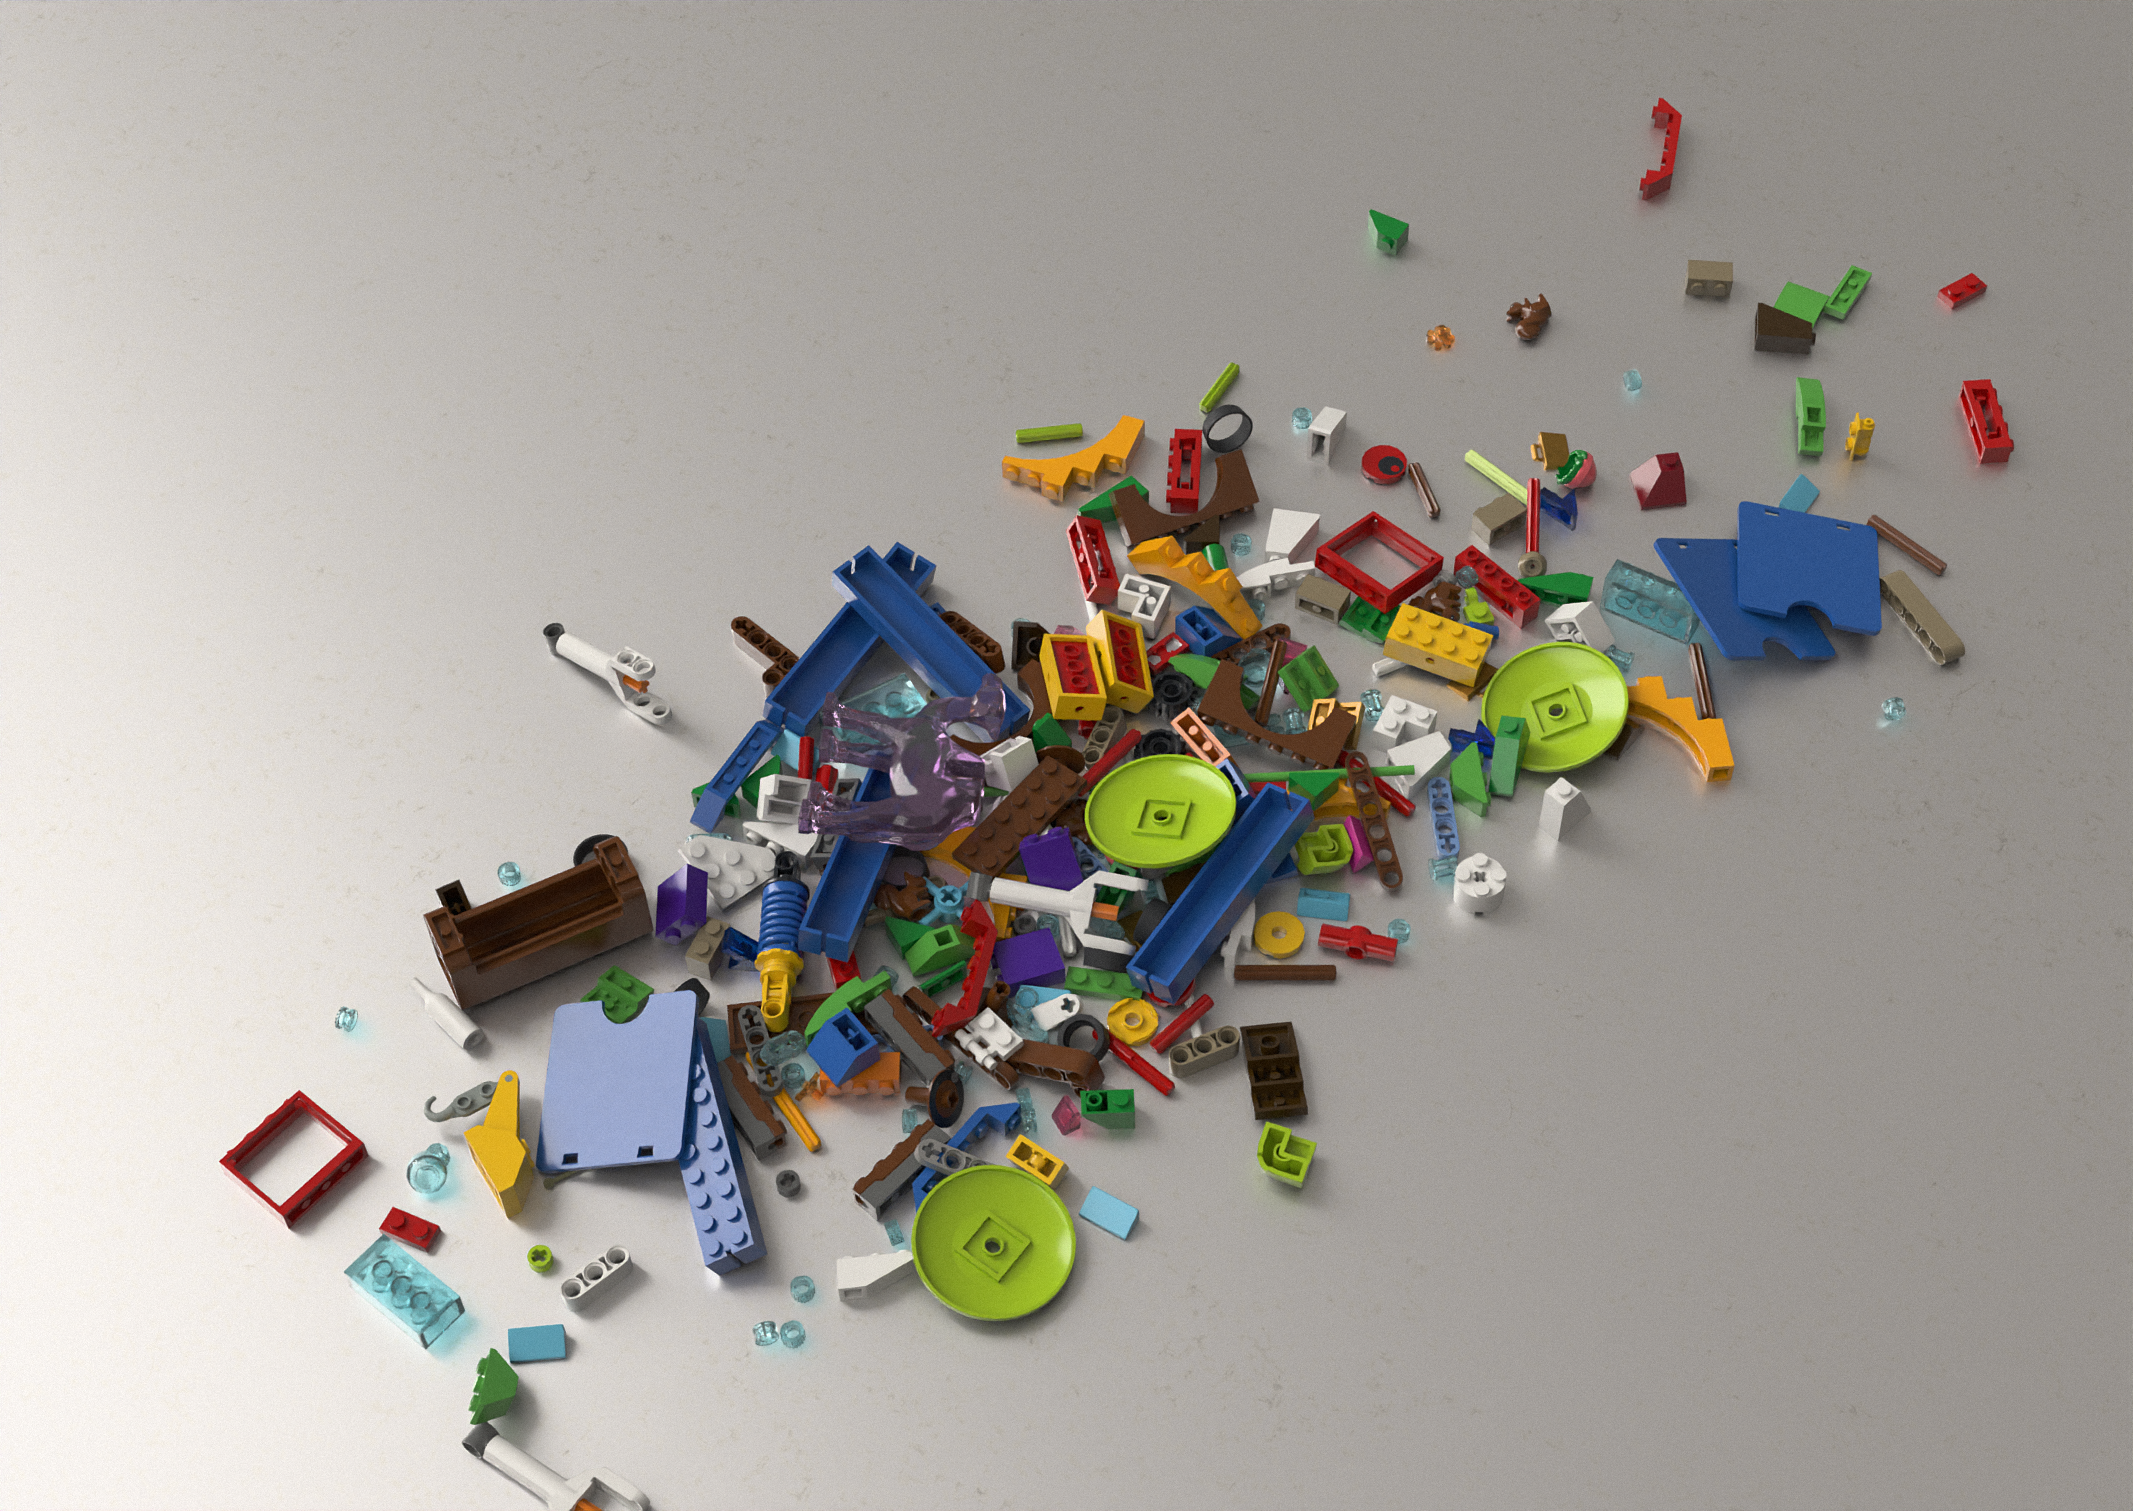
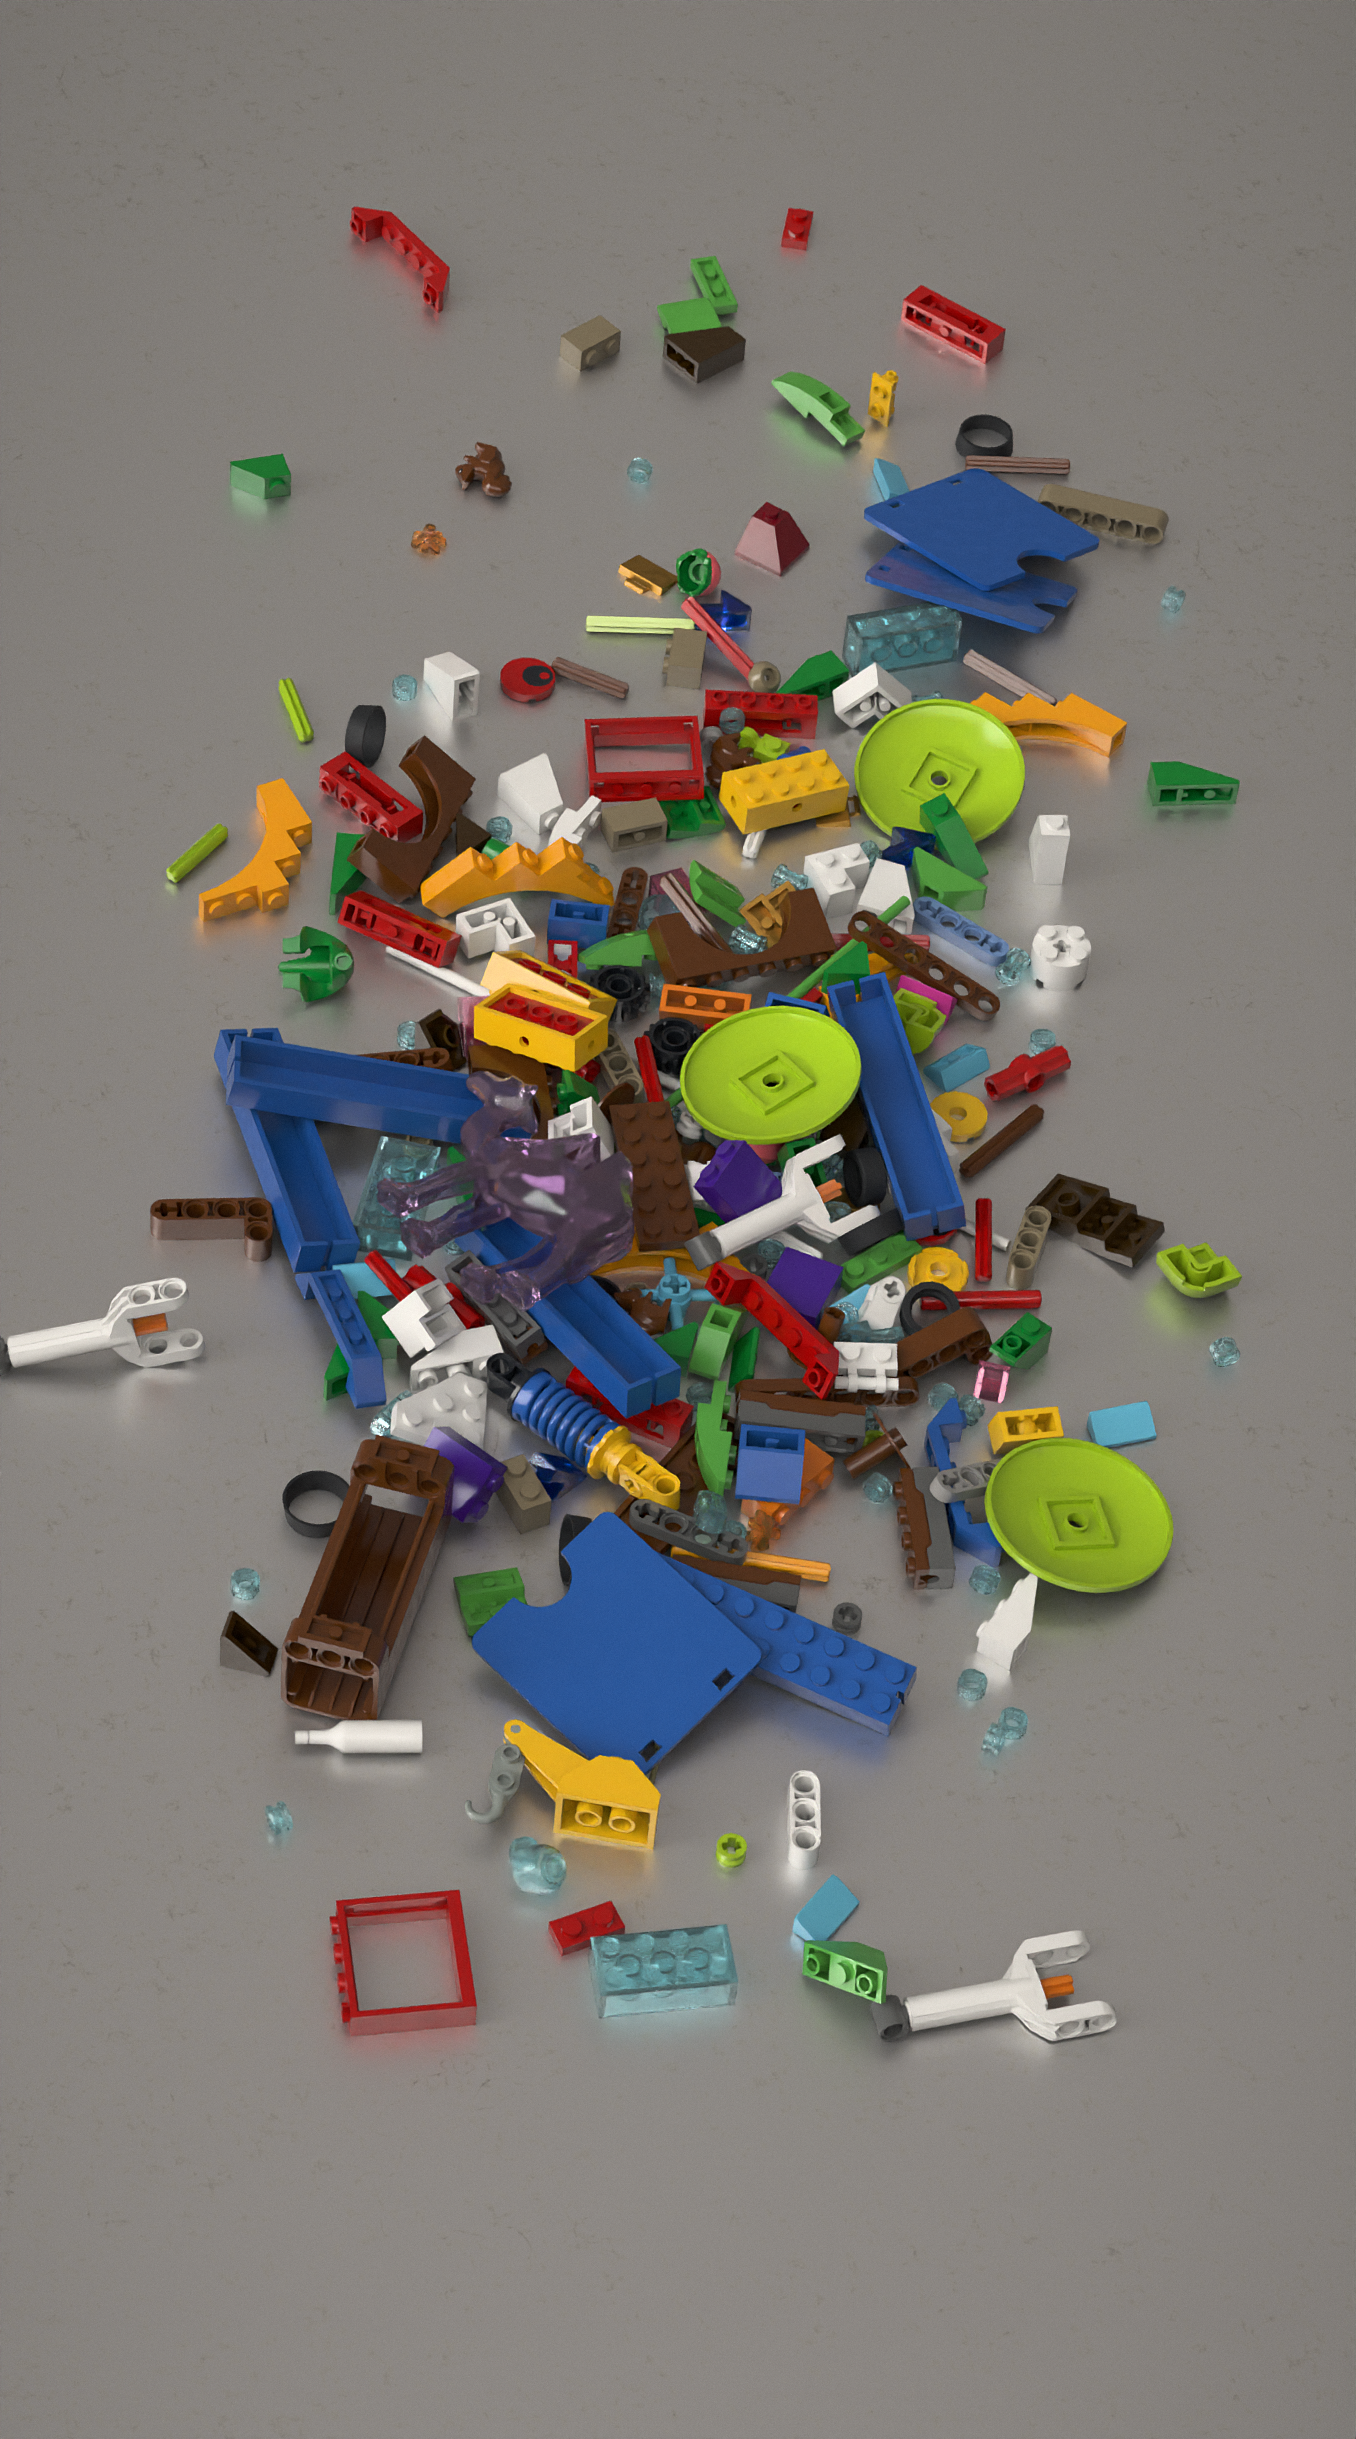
camera: 55 degrees left, 5 degrees down
none -> green piece [278,926,354,1002]
none -> clear light blue axle [860,840,883,869]
none -> black tyre [955,414,1013,459]
none -> green slope [1147,761,1240,806]
none -> clear light blue bush [1209,1337,1240,1367]

